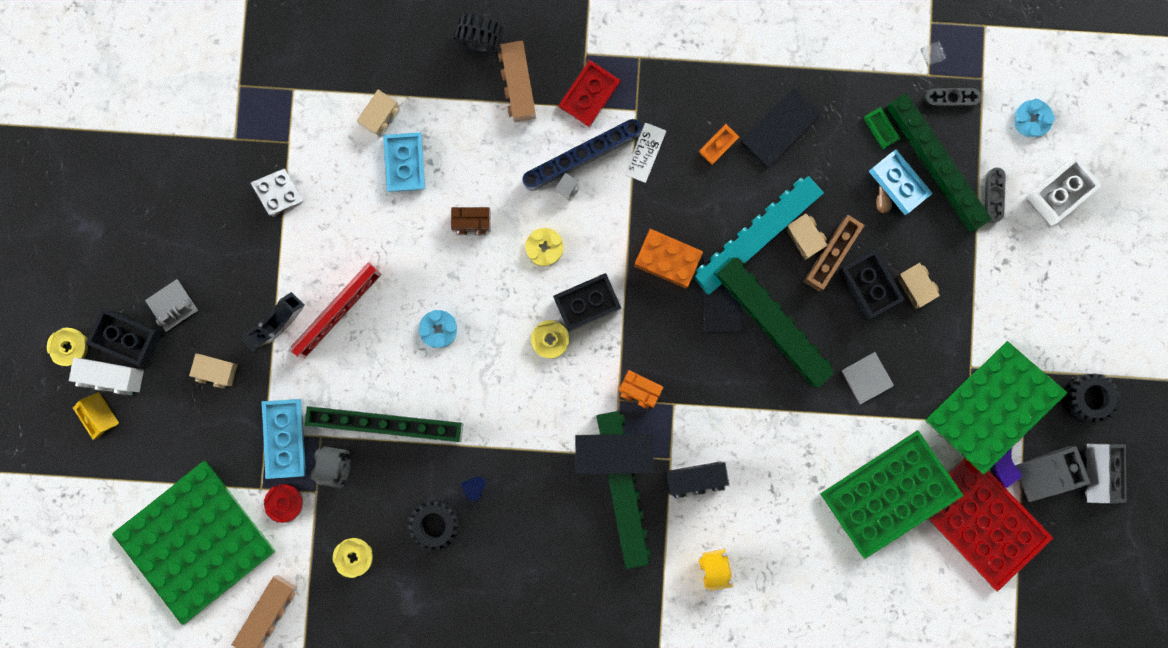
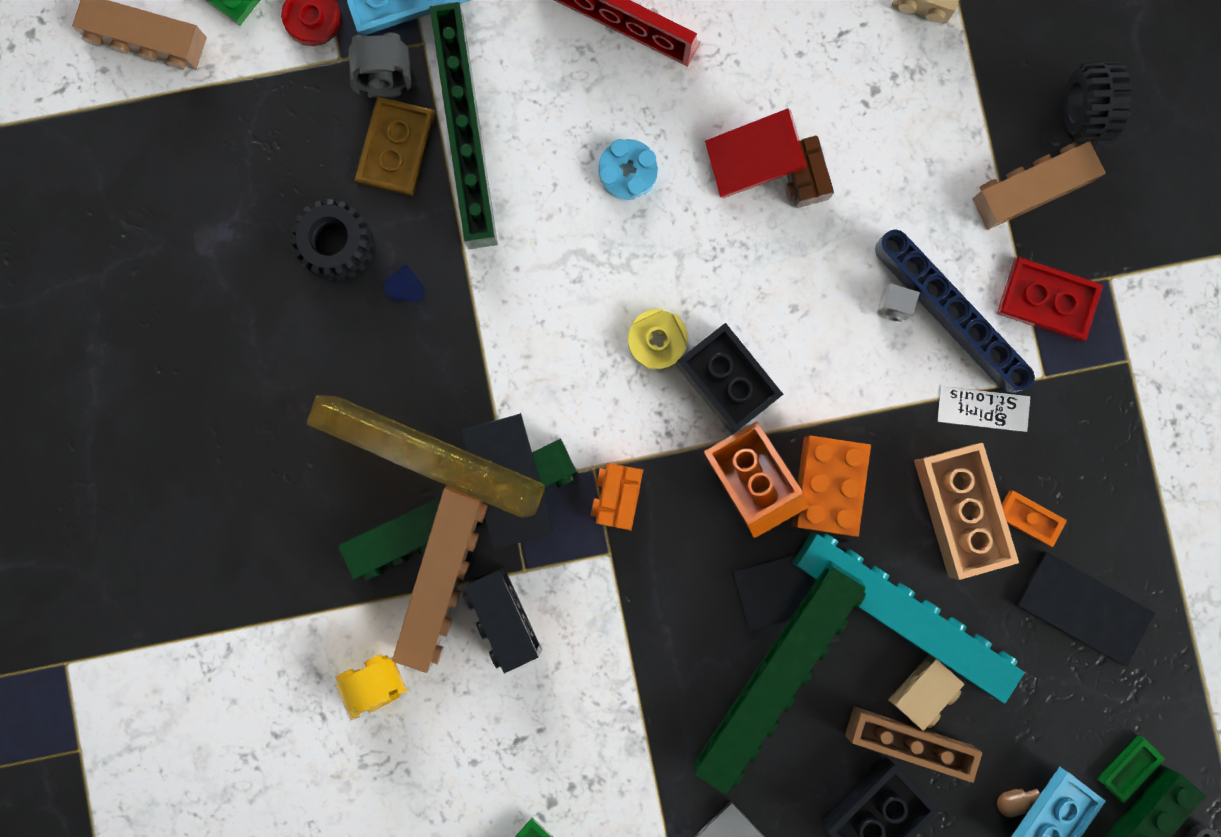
camera: 75 degrees right, 0 degrees up
light yellow plate [333,538,373,578] -> none
medium azure plate [383,132,426,192] -> none
light yellow plate [525,228,564,267] -> none
none -> clear yellow brick [307,395,546,518]
none -> pearl gold tile [354,96,436,197]
none -> medium nougat brick [392,482,488,673]
none -> orange brick [704,421,808,538]
none -> red tile [705,108,807,198]
none -> light nougat brick [914,443,1019,580]

